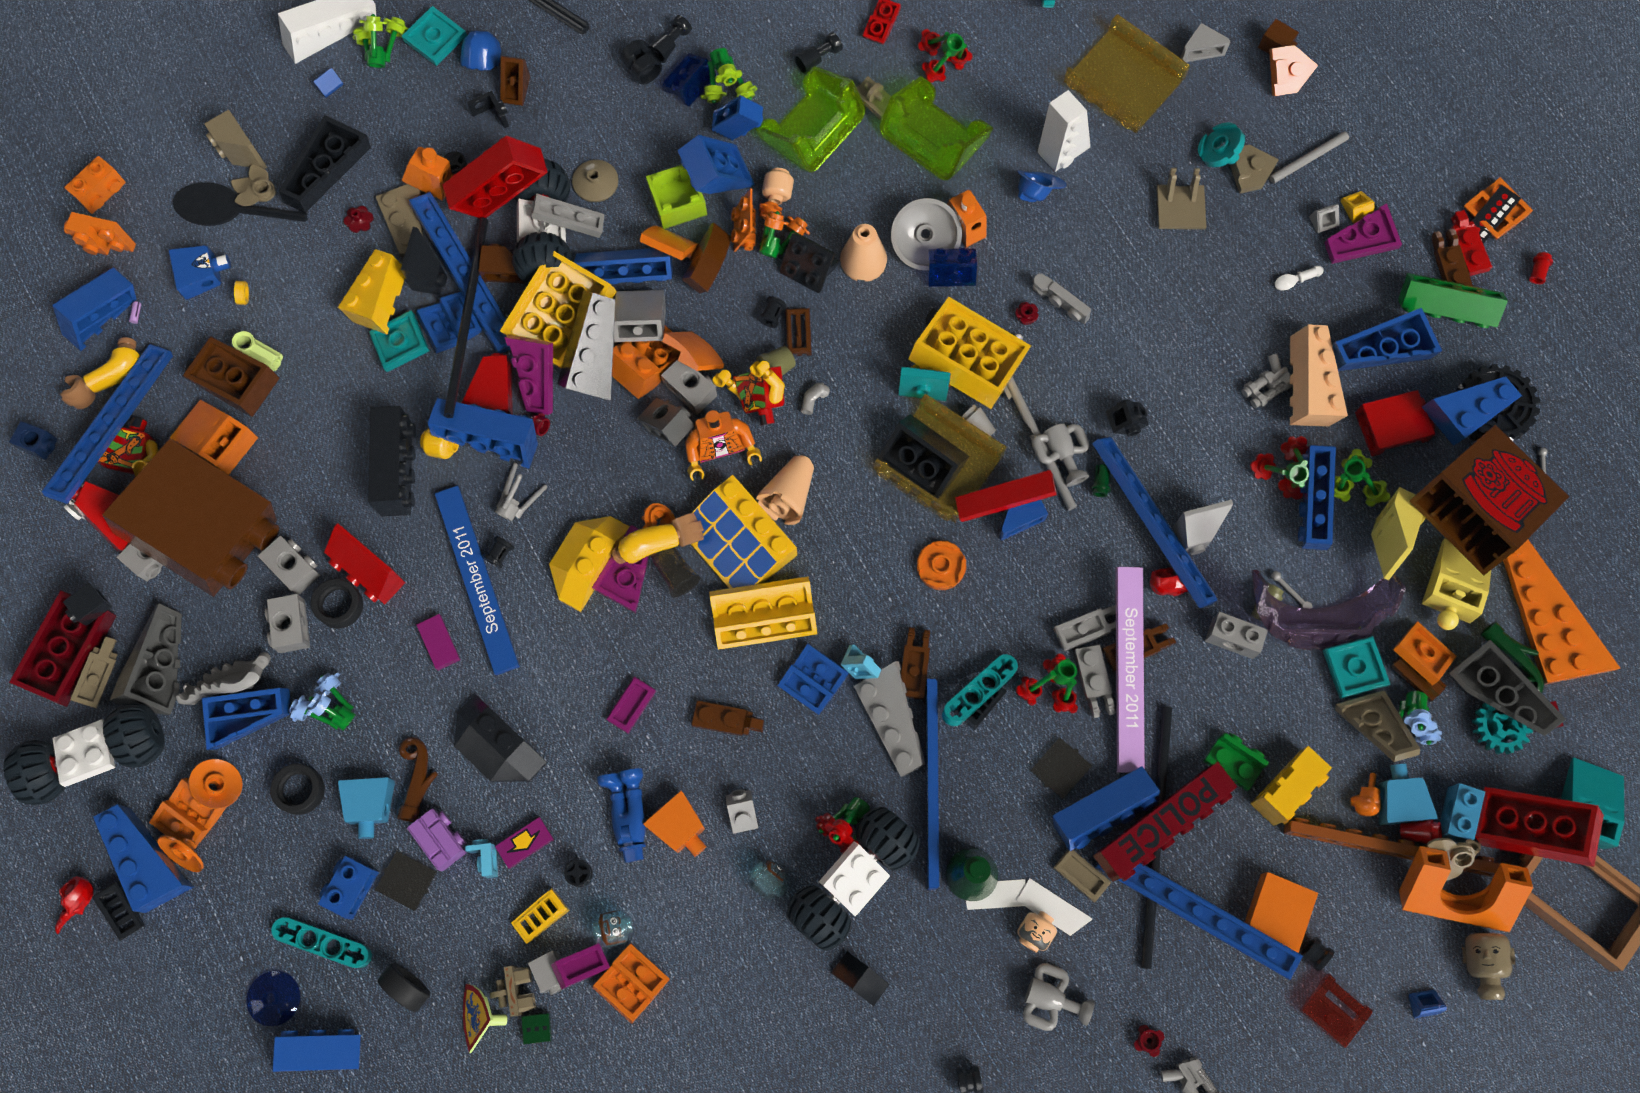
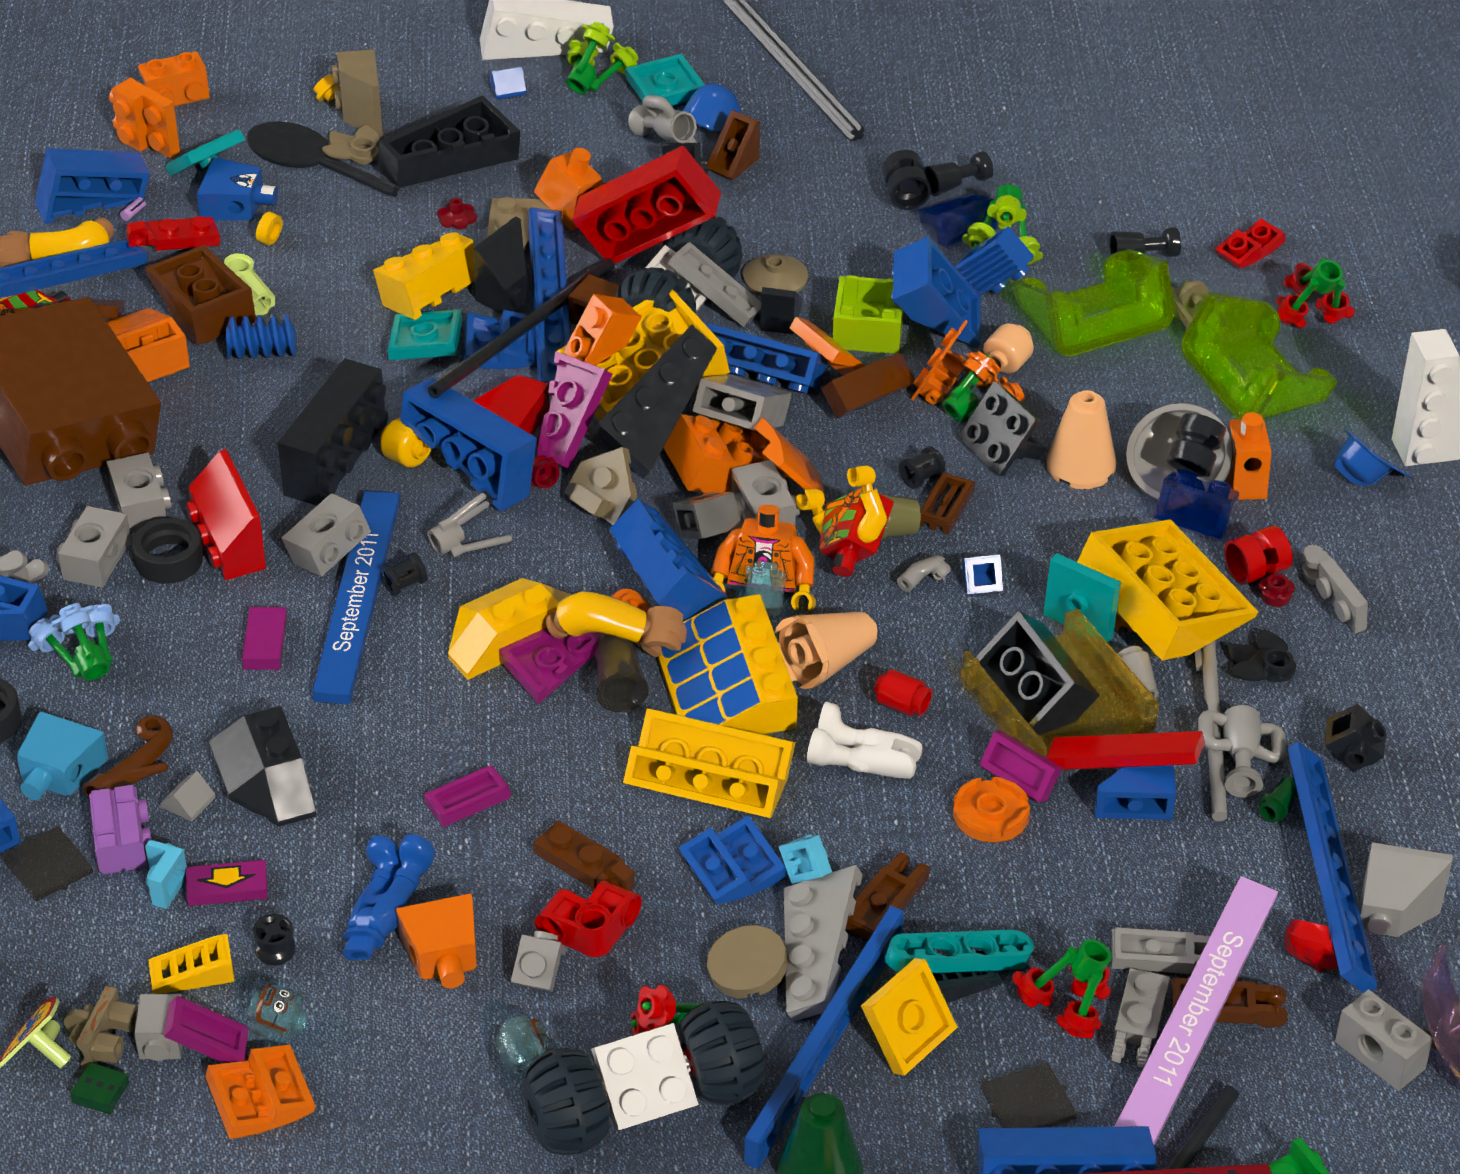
camera: 25 degrees right, 30 degrees down
none -> reddish brown tile [91,299,124,319]
none -> red hinge [126,216,220,251]
none -> light grey slope [160,771,216,822]
none -> teal plate [165,129,245,177]
none -> blue piece [226,314,297,359]
none -> light grey brick [282,493,371,577]
none -> yellow plate [313,73,340,102]
none -> red piece [534,880,642,957]
none -> orange slope [563,294,642,366]
none -> dark tan plate [564,447,638,525]
none -> blue wedge [609,498,729,622]
none -> light grey piece [628,95,698,143]
none -> dark tan tile [707,925,788,999]
none -> clear light blue bracket [745,561,787,617]
none -> black slope [761,287,803,335]
none -> white piece [807,702,922,779]
none -> yellow tile [861,958,958,1076]
none -> red brick [874,669,933,717]
none -> slope [961,554,1003,594]
none -> magenta tile [979,730,1062,802]
none -> black wheel [1167,413,1226,478]
none -> red wheel [1224,525,1293,585]
none -> black plate [1227,629,1296,682]

